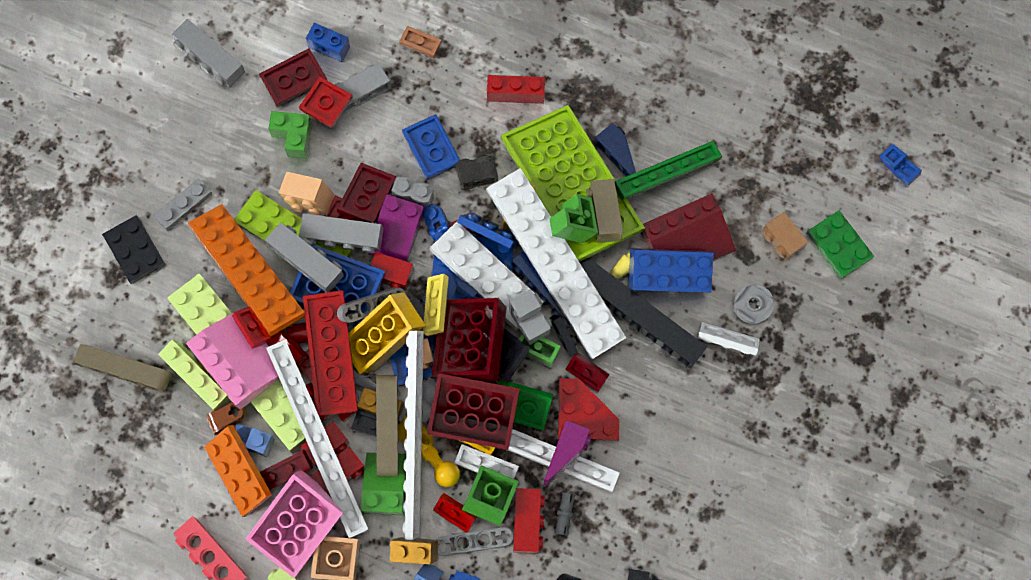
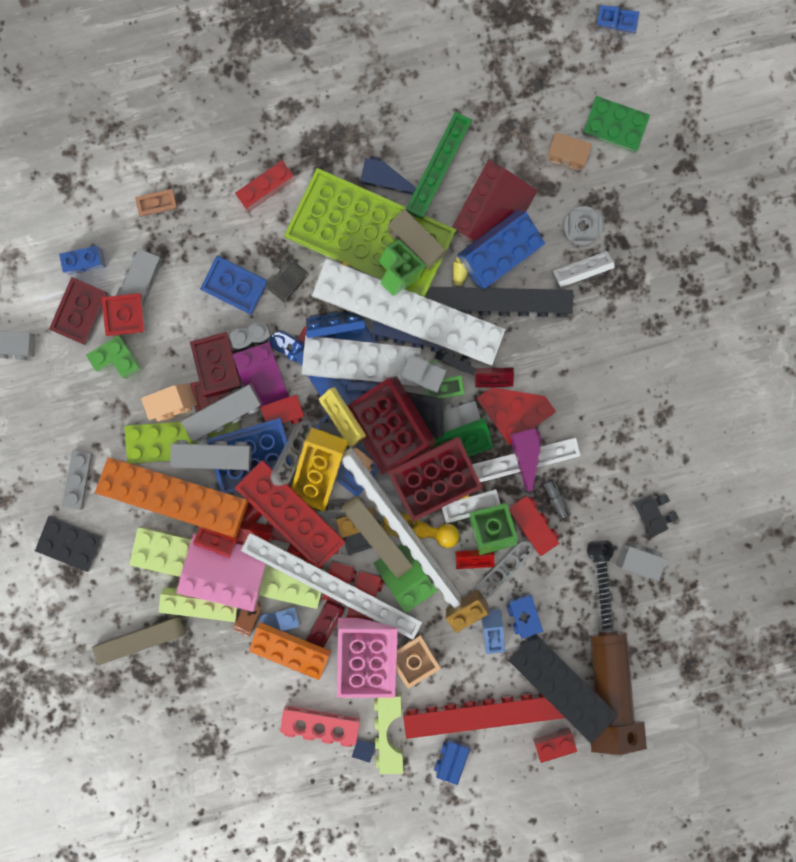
camera: 30 degrees left, 15 degrees up
none -> light grey brick [443,399,480,432]

